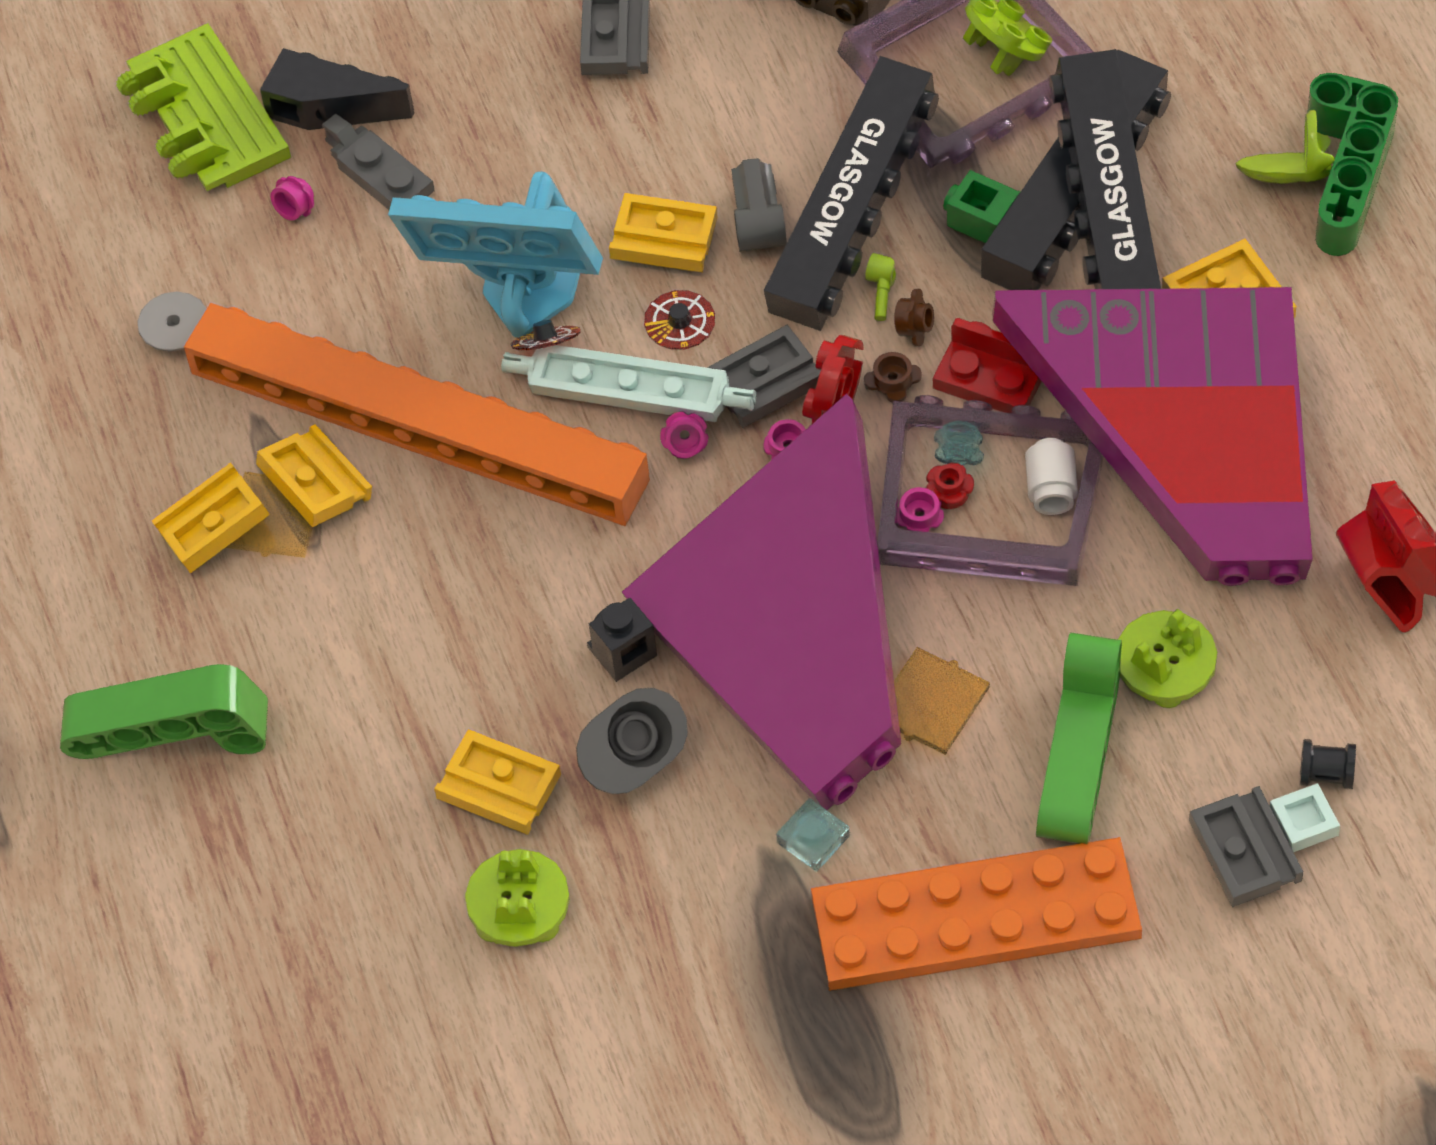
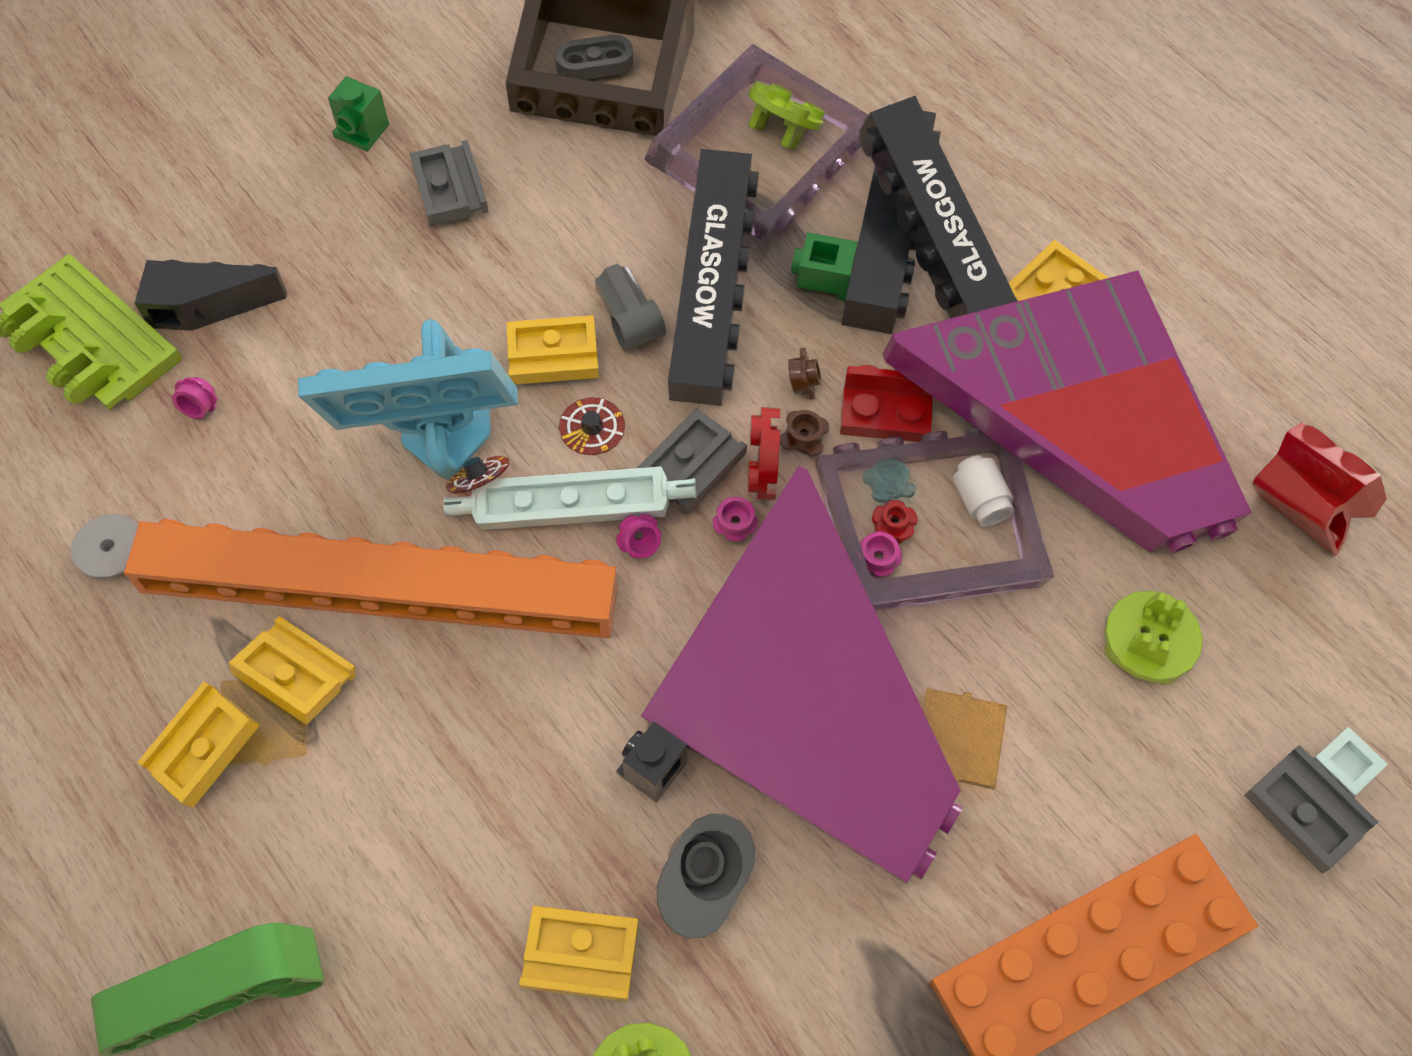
camera: 25 degrees left, 5 degrees up
dark grey hinge [322,114,435,210] -> none
clear light blue plate [776,798,850,872] -> none
lime hand [865,253,896,321] -> none
bright green beam [1036,632,1122,844] -> none
lime piece [1235,110,1335,184] -> none
black bush [1300,739,1356,789] -> none
green beam [1307,73,1398,256] -> none

